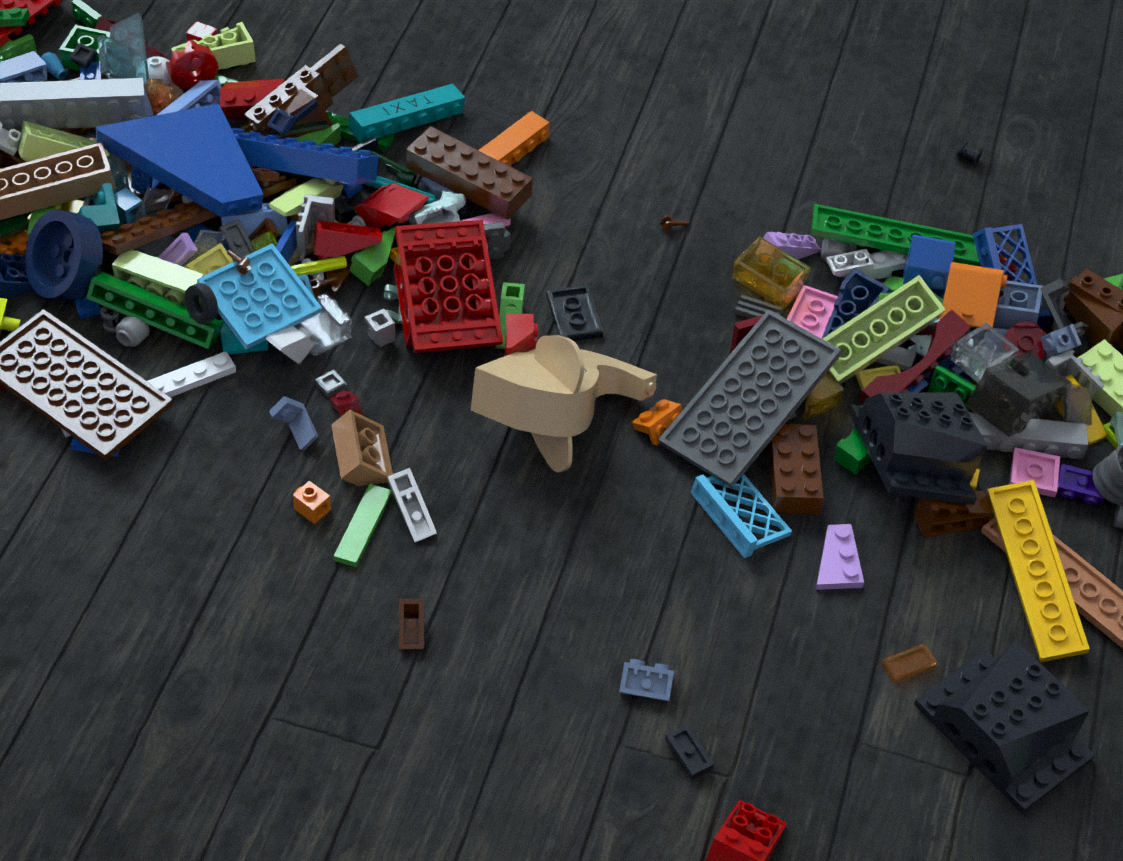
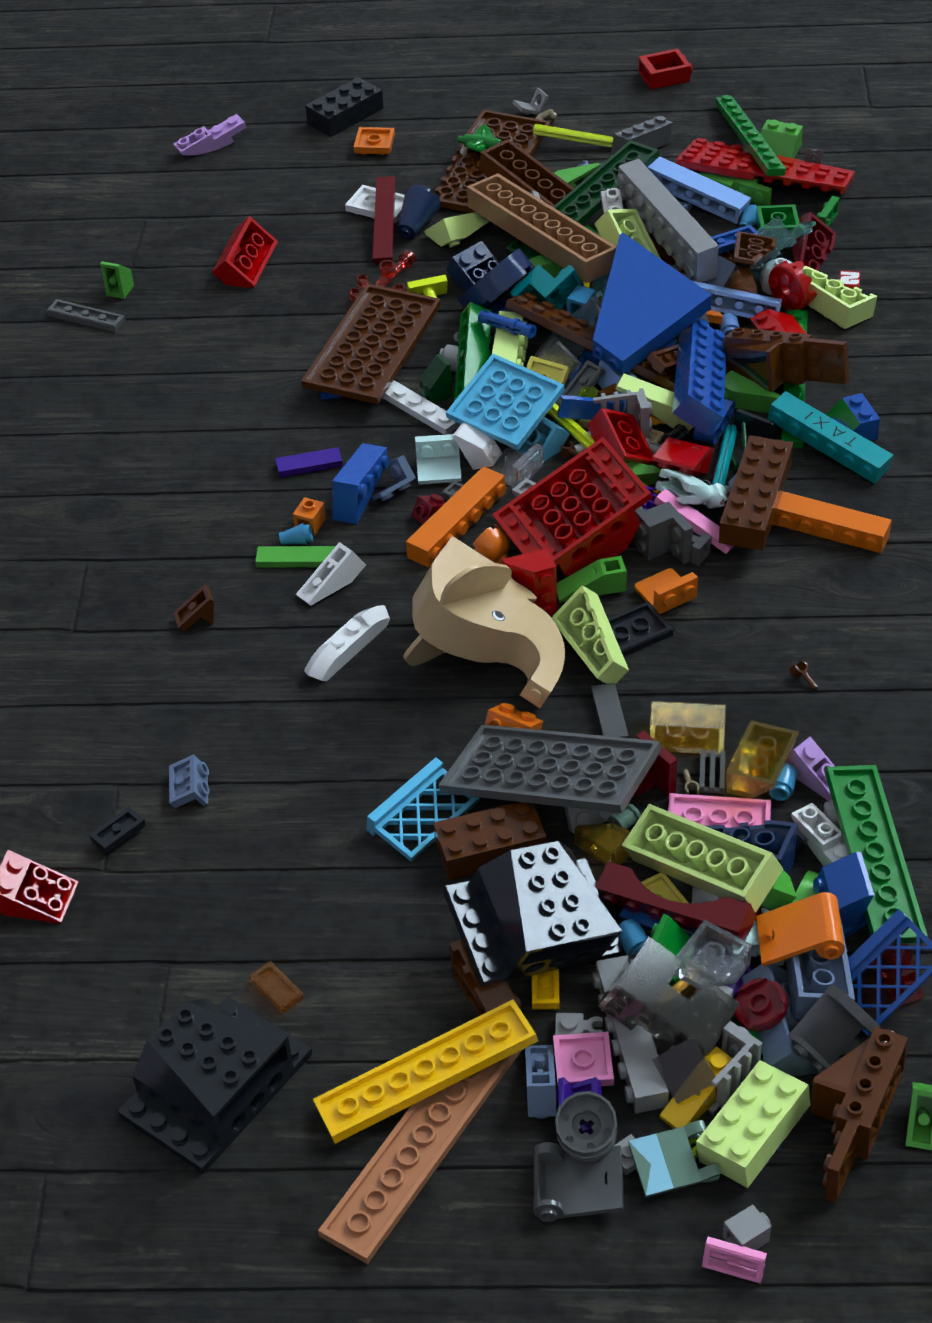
camera: 80 degrees right, 5 degrees down
black tile [69,43,98,69] -> none
lavender tile [158,233,198,266] -> none
black tyre [184,283,218,324] -> none
reddish brown hand [227,250,251,275] -> none
dark blue tile [267,108,296,136] -> none
medium nougat slope [331,410,393,486] -> none
lavender wing [816,524,864,590] -> none
sand blue brick [1040,324,1081,358] -> none
none -> dark purple tile [275,447,343,477]
none -> dark azure cone [279,523,313,545]
none -> white brick [304,605,390,681]
none -> blue wedge [332,443,389,524]
none -> orange brick [406,466,506,568]
none -> light aqua bracket [415,434,461,484]
none -> dark green slope [418,353,452,404]
none -> orange cylinder [472,524,511,564]
none -> blue pin [478,309,537,338]
none -> sand blue slope [525,1045,557,1119]
none -> yellowish green wedge [552,585,629,684]
none -> light grey plate [555,1013,603,1035]
none -> dark grey tile [591,683,629,738]
none -> orange bracket [635,568,698,614]
none -> clear yellow slope [650,701,726,754]
none -> reddish brown wedge [732,231,777,265]
none -> blue slope [826,393,880,441]

